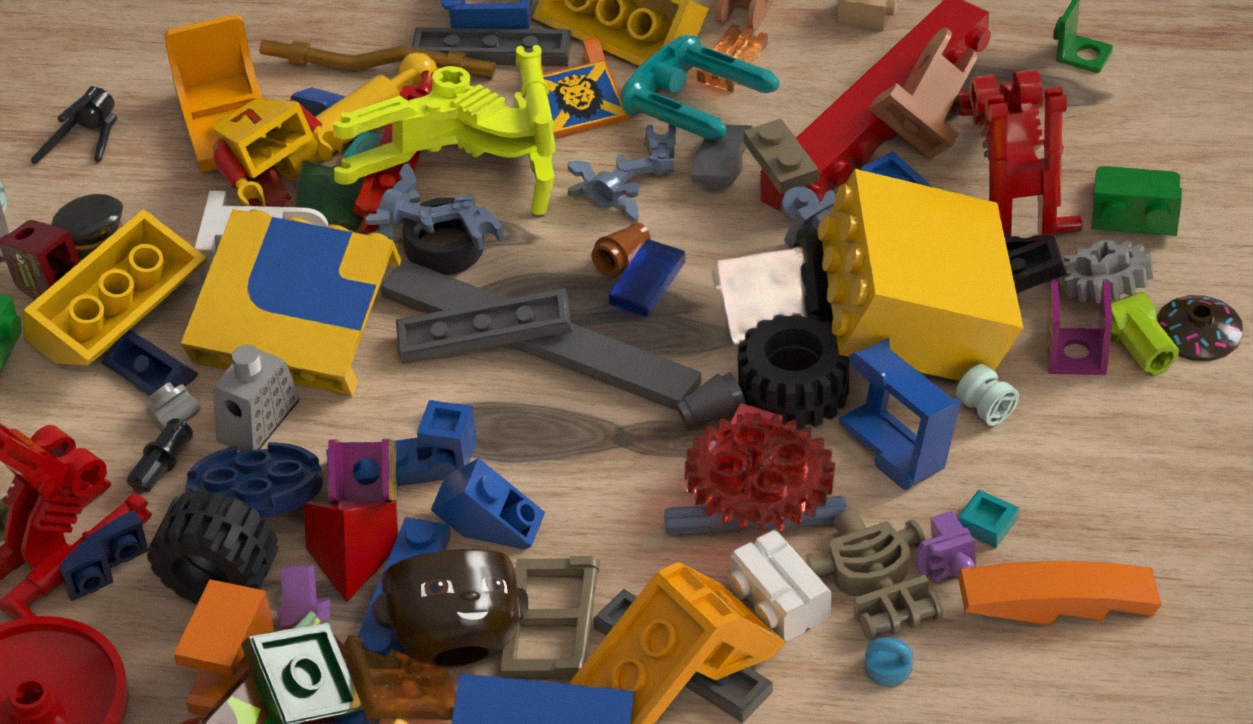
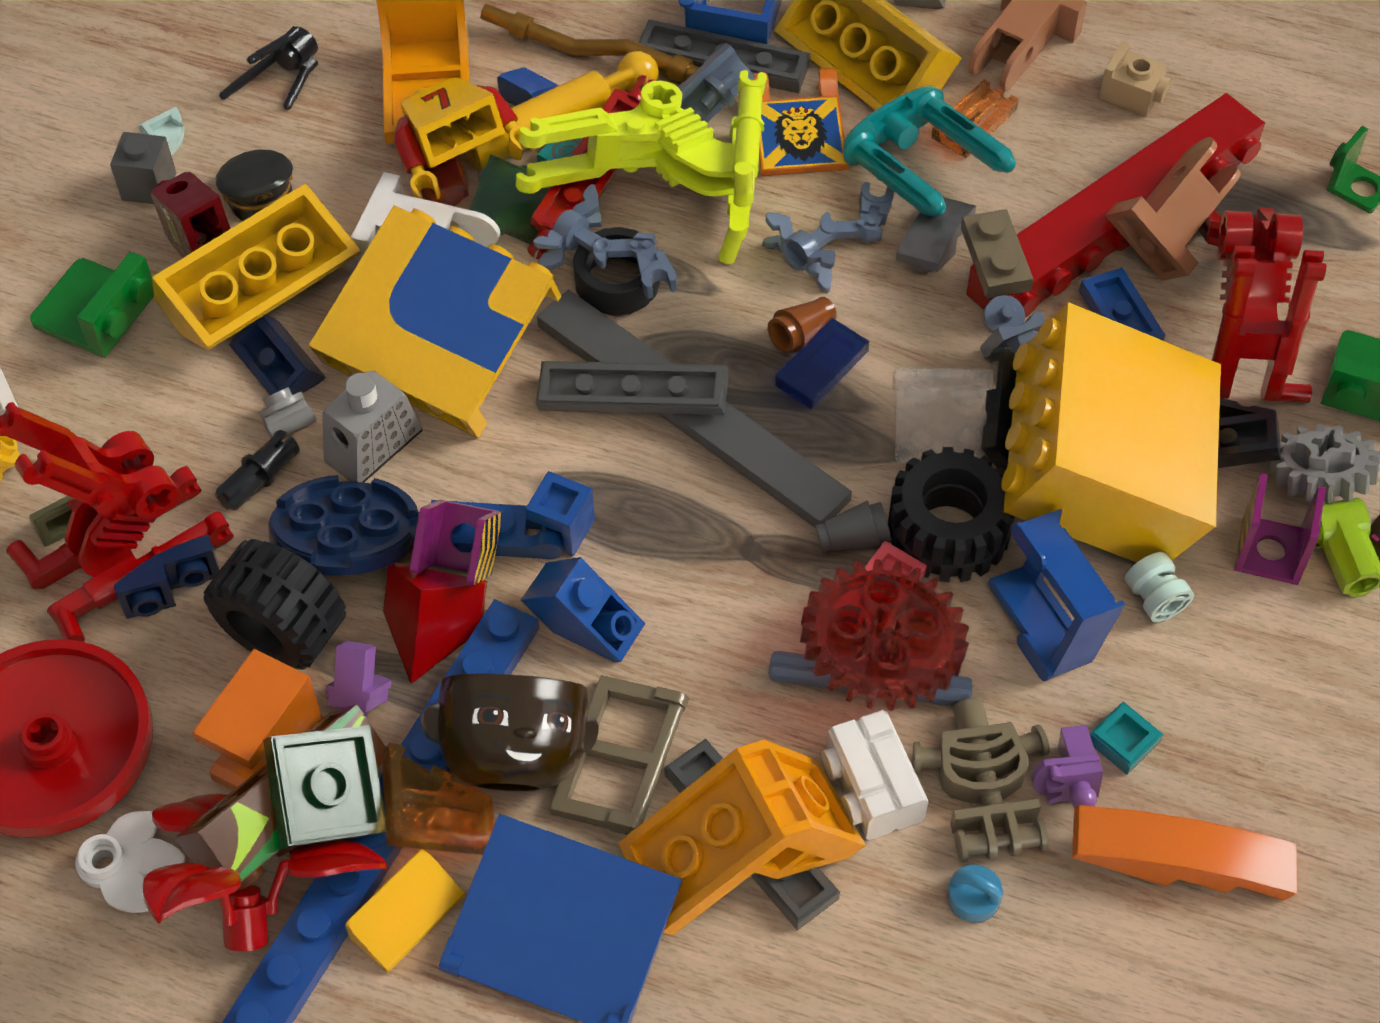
camera: 10 degrees right, 10 degrees up
none -> sand blue hips [678,43,755,123]

